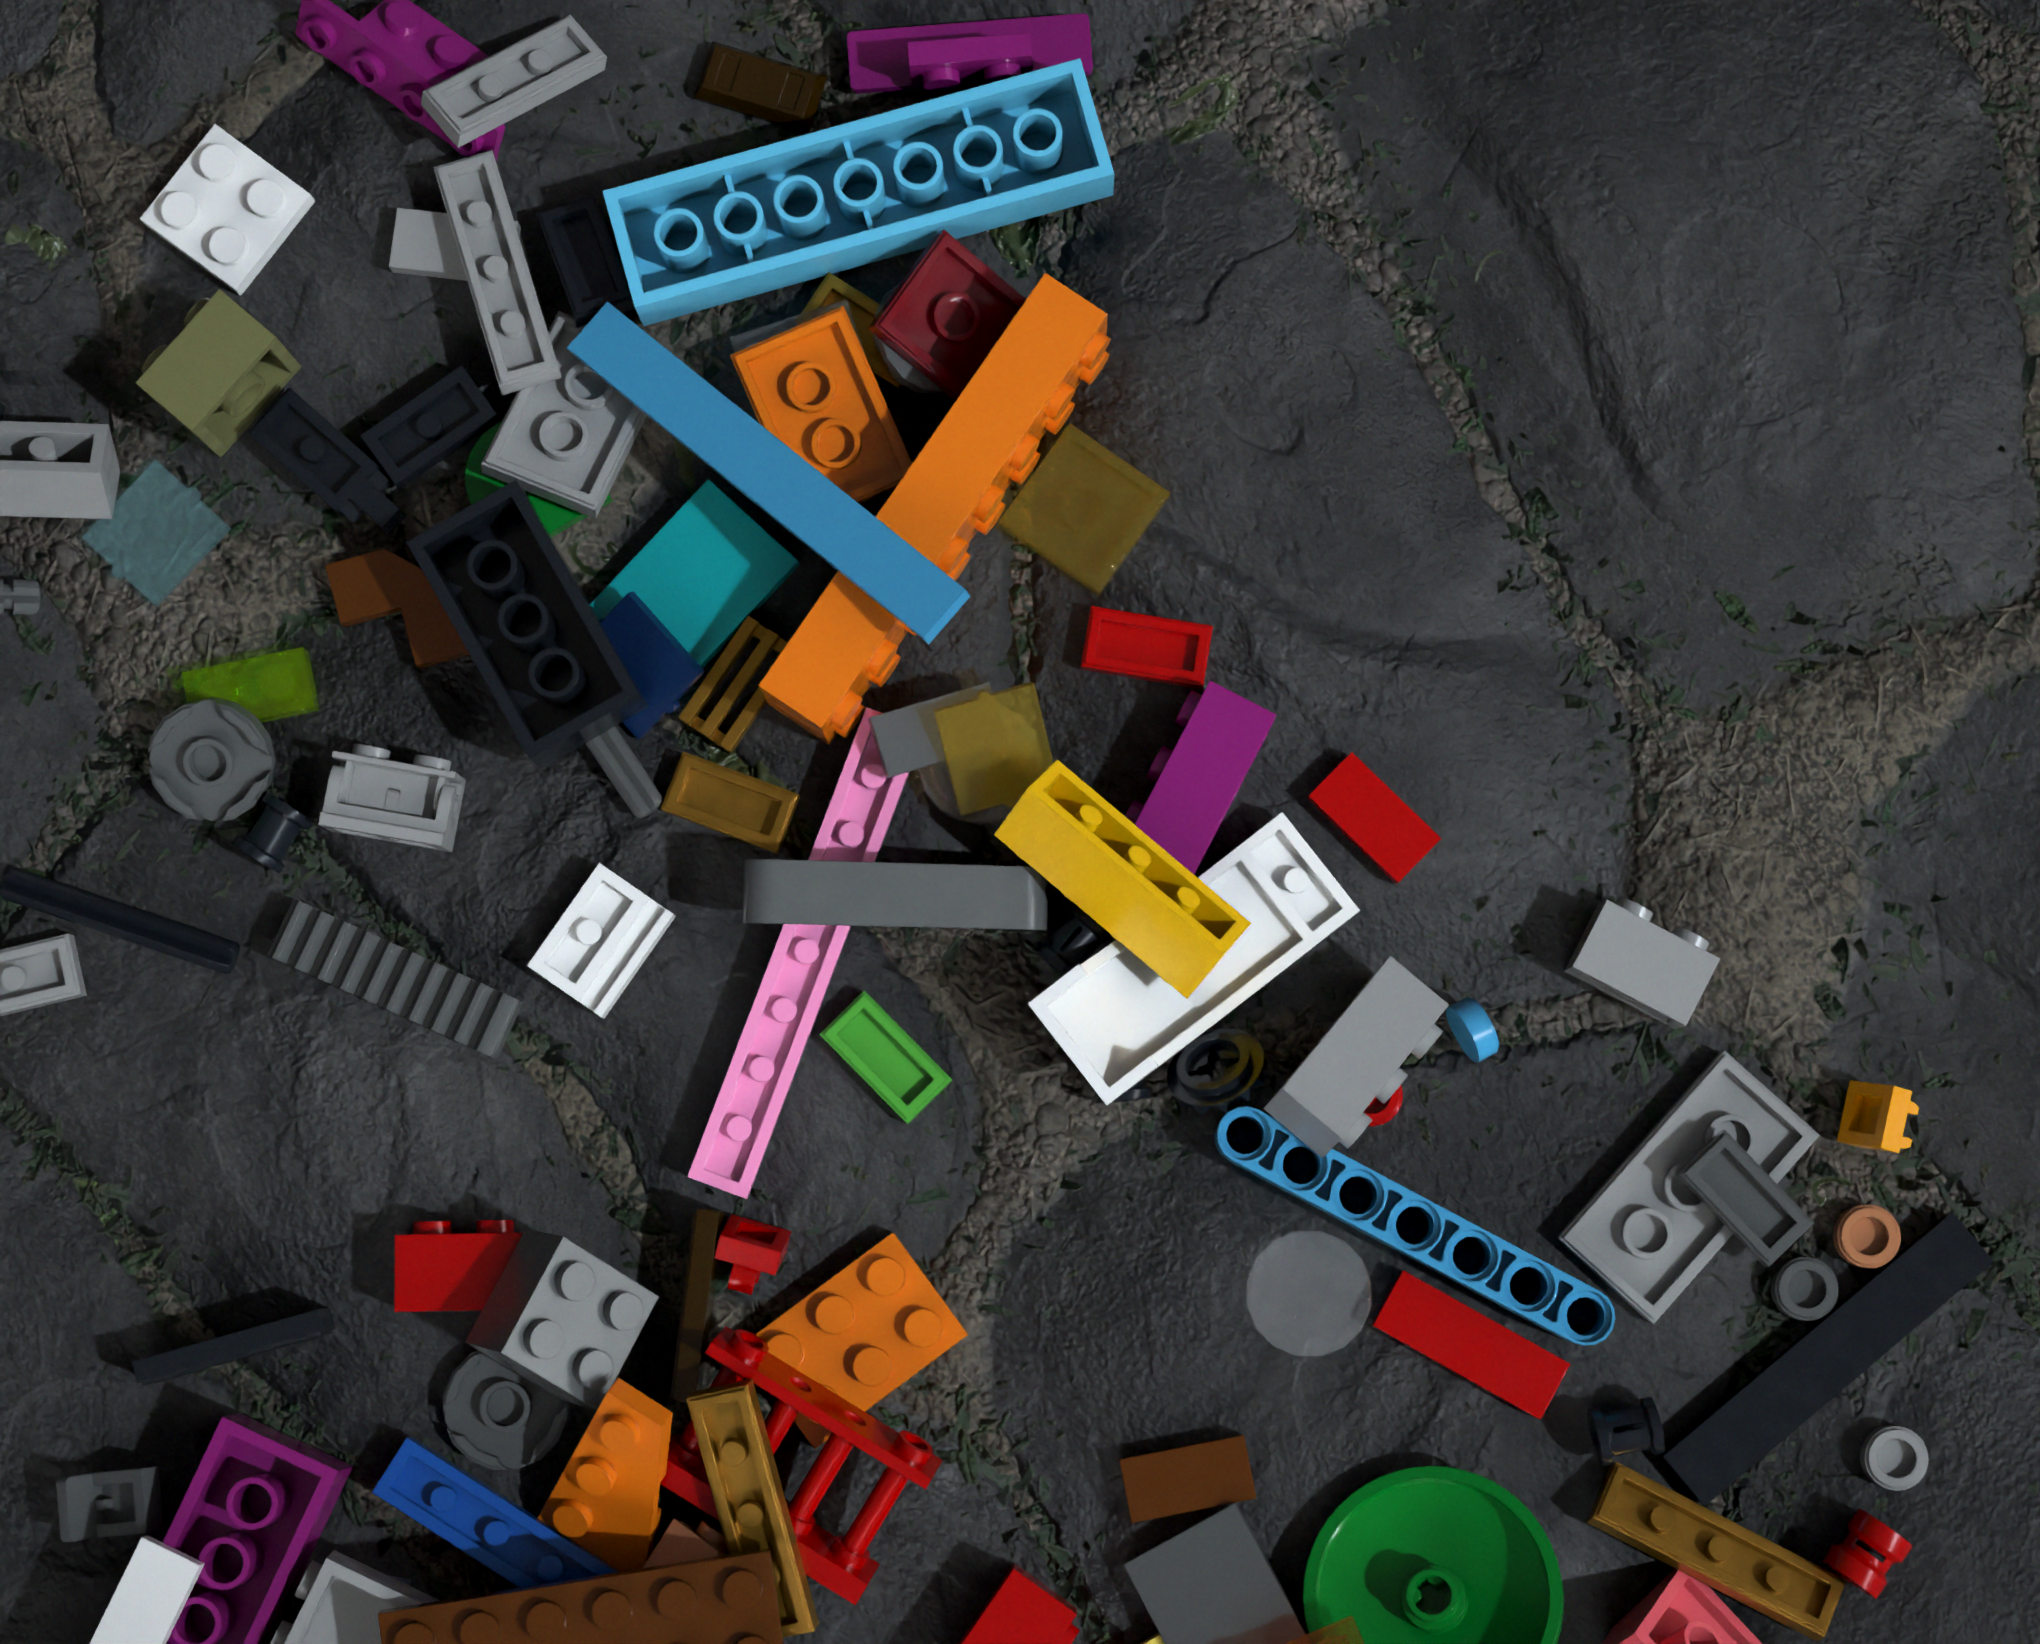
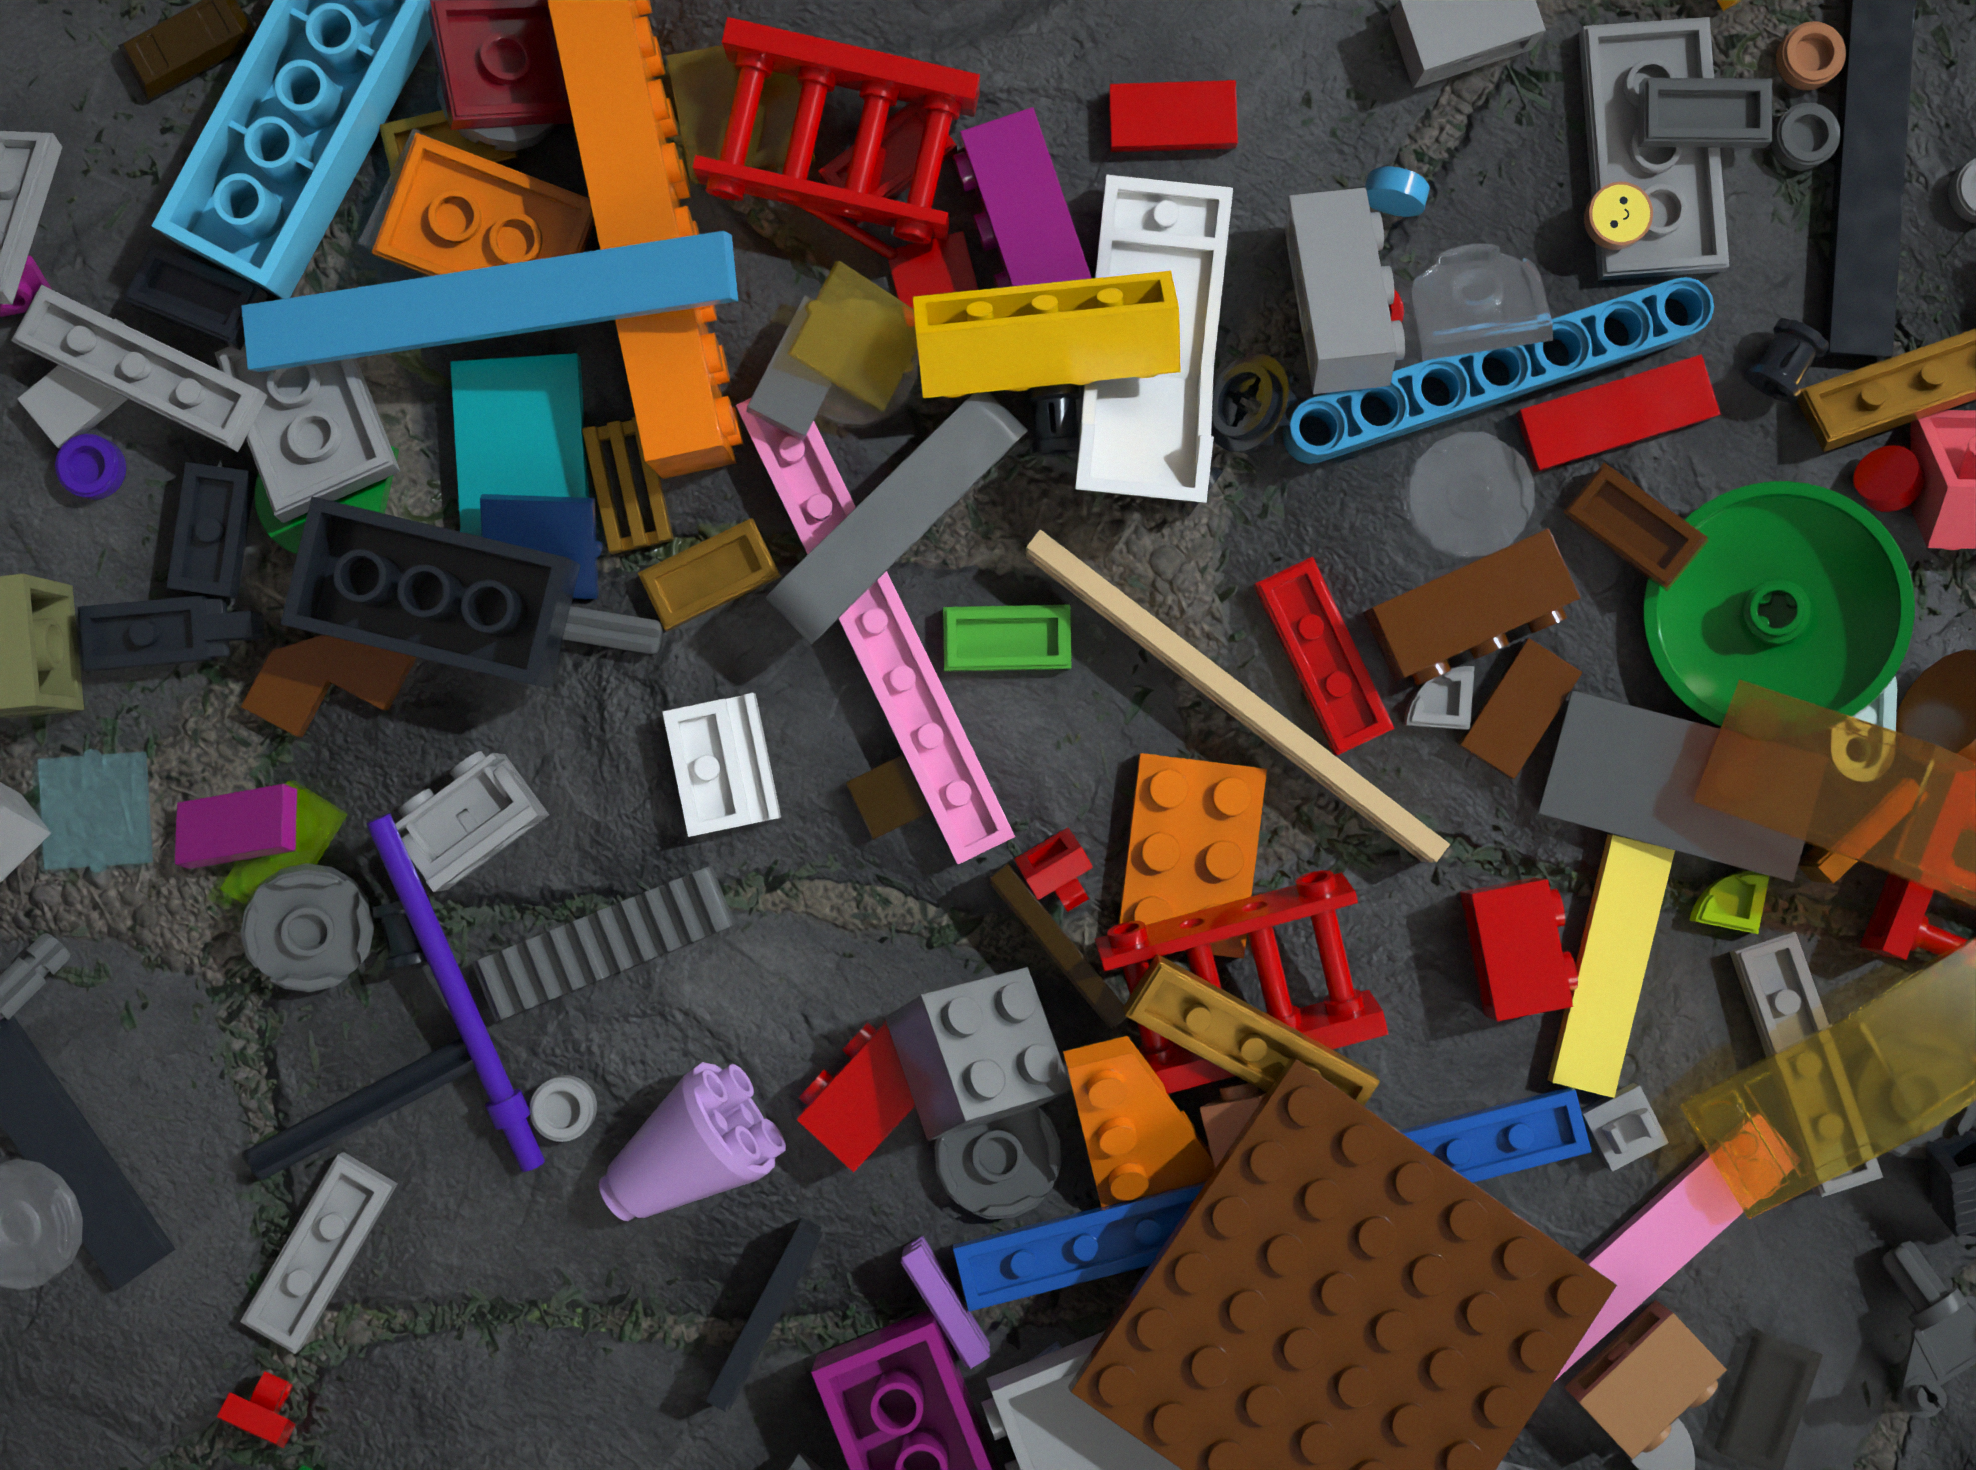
camera: 50 degrees left, 5 degrees up
none -> dark purple tile [55,434,126,500]
none -> magenta tile [175,784,297,869]
none -> dark purple bar [366,813,545,1172]
none -> light grey tile [530,1075,597,1142]
none -> lavender cone [599,1062,786,1221]
none -> red fence [692,17,980,244]
none -> red piece [798,206,978,329]
none -> dark brown tile [846,755,931,840]
none -> medium lavender tile [901,1235,990,1369]
none -> tan tile [1025,530,1450,863]
none -> red tile [1253,556,1394,756]
none -> reddish brown brick [1363,528,1581,686]
none -> light grey tile [1403,666,1474,730]
none -> clear tile [1412,244,1553,361]
none -> reddish brown tile [1563,462,1708,591]
none -> light yellow tile [1584,182,1653,250]
none -> red tile [1853,445,1925,512]

